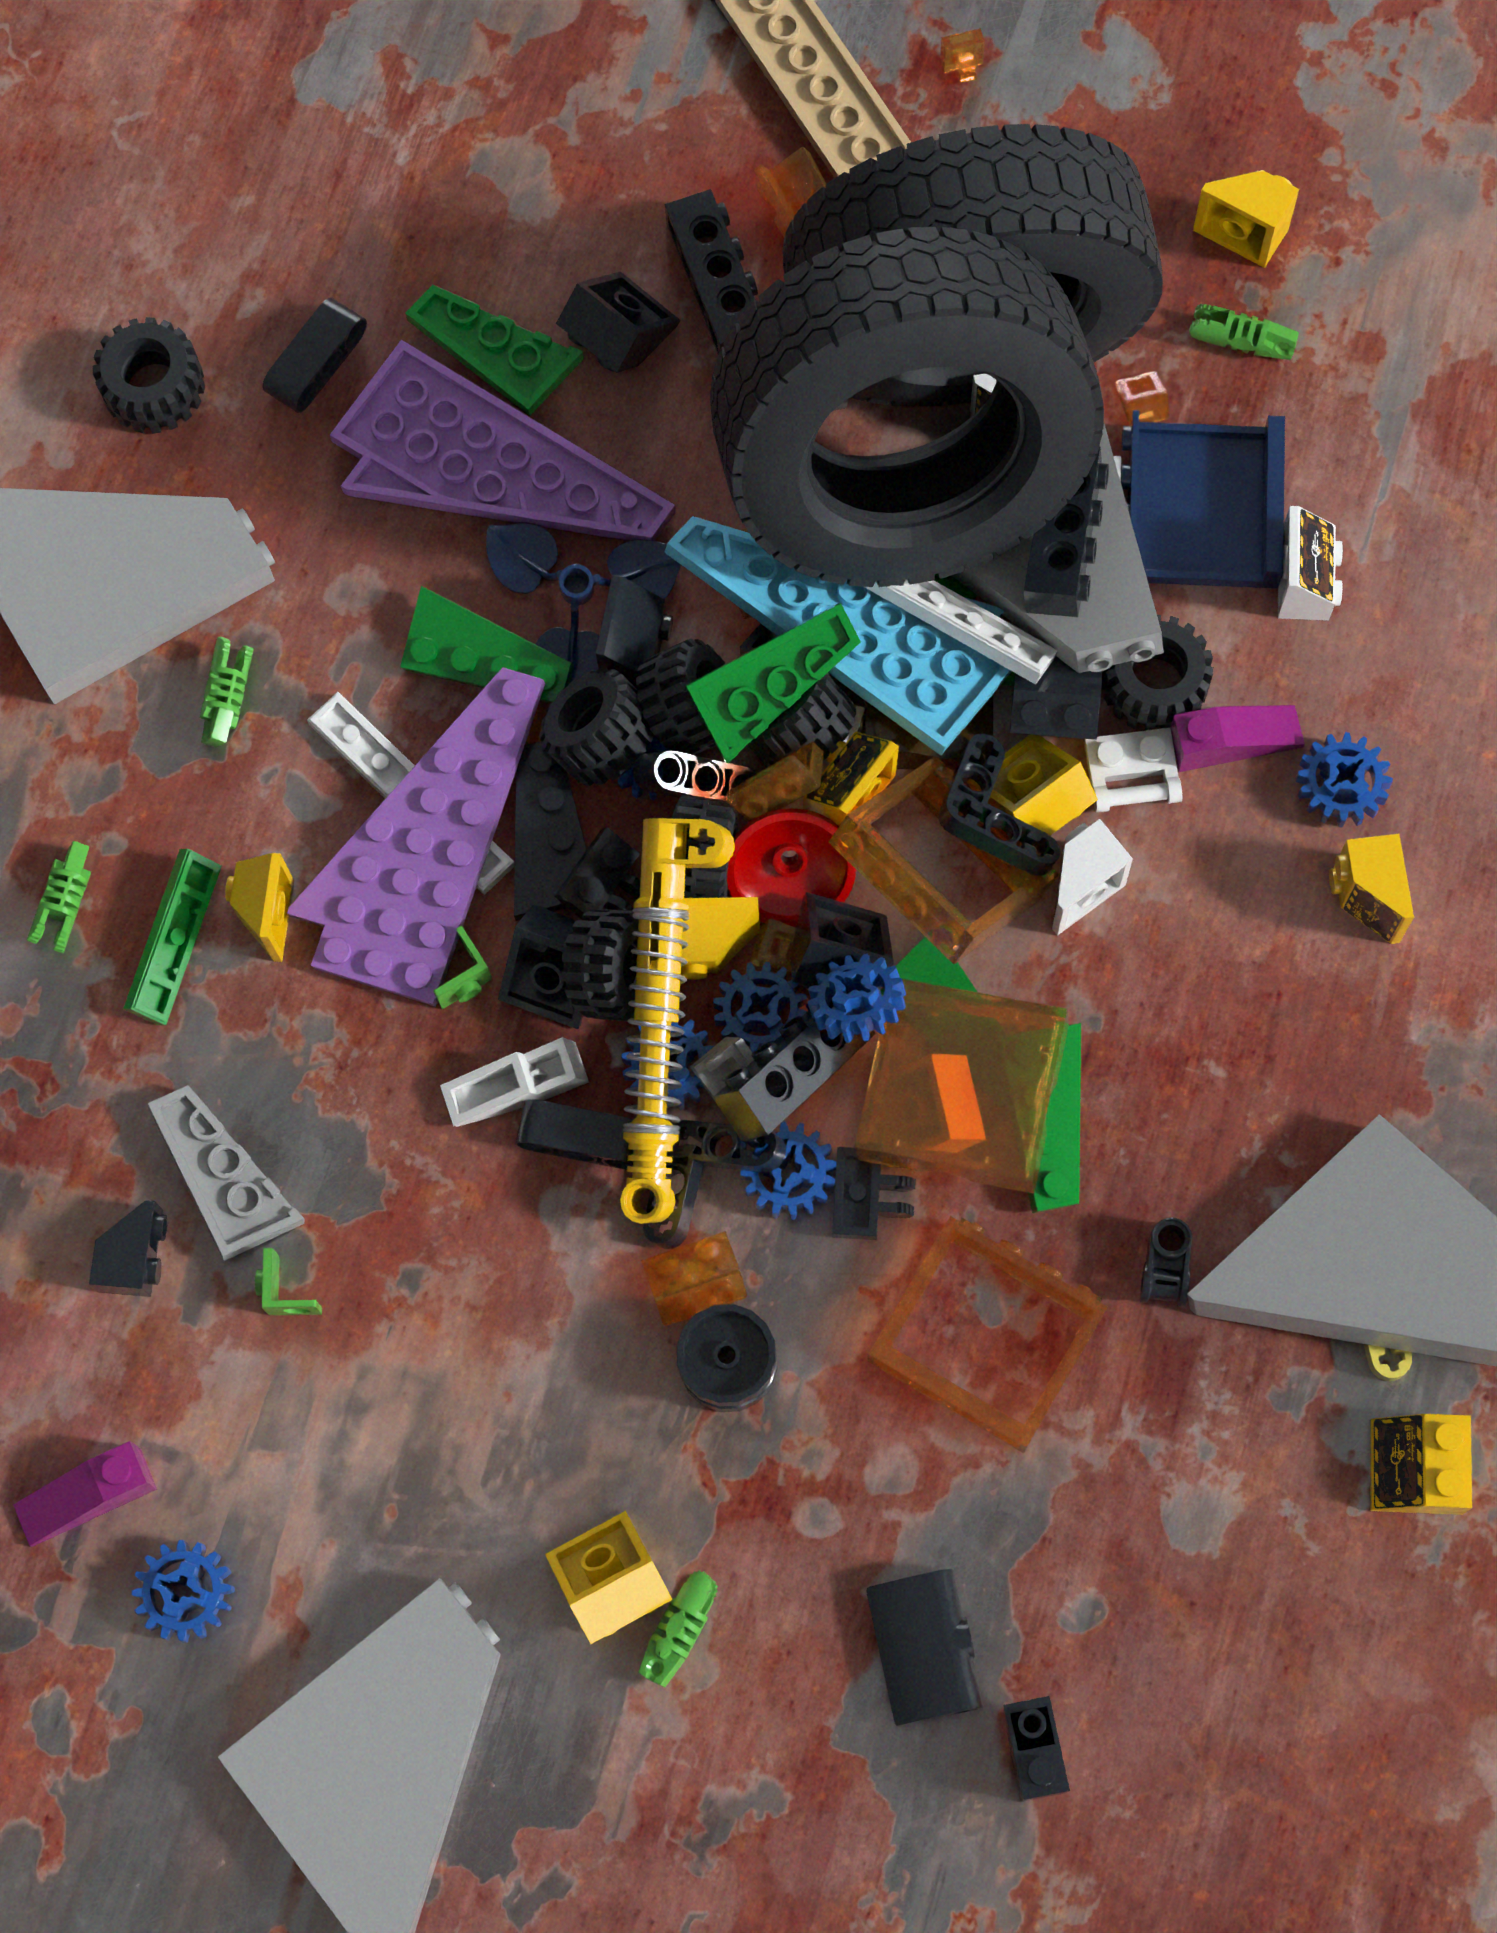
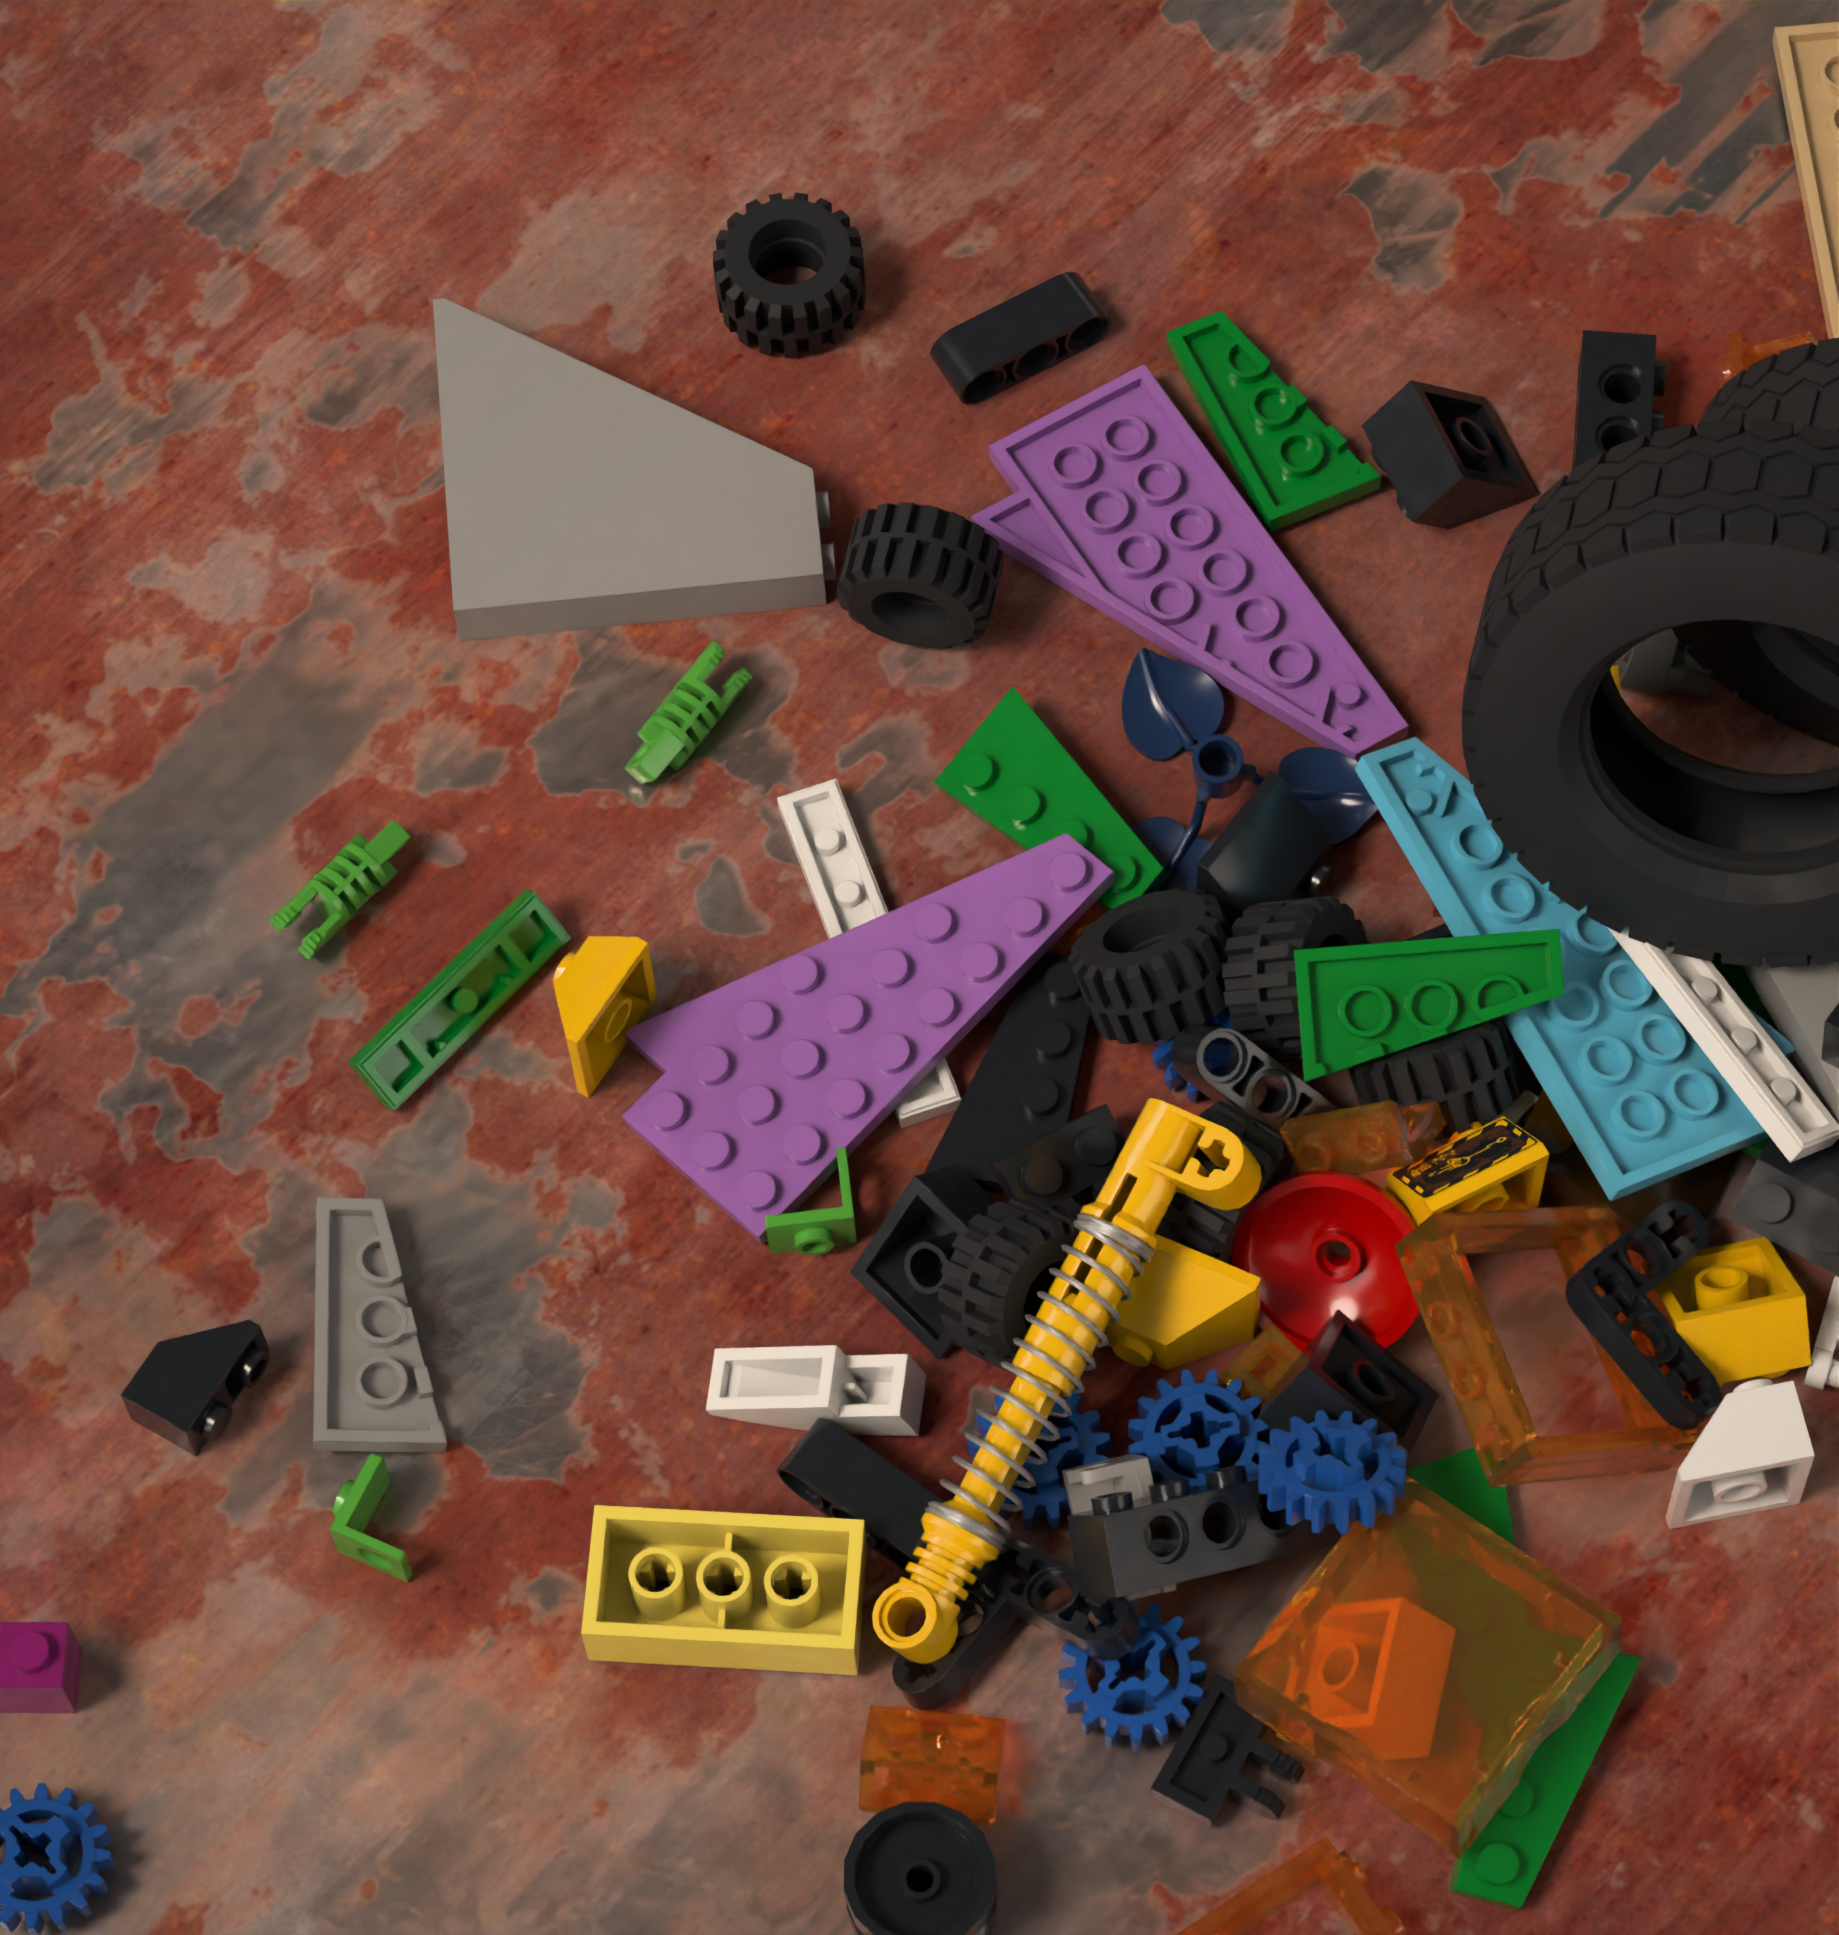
camera: 25 degrees right, 10 degrees down
none -> light yellow brick [581,1505,868,1676]
none -> black tyre [836,502,1004,649]

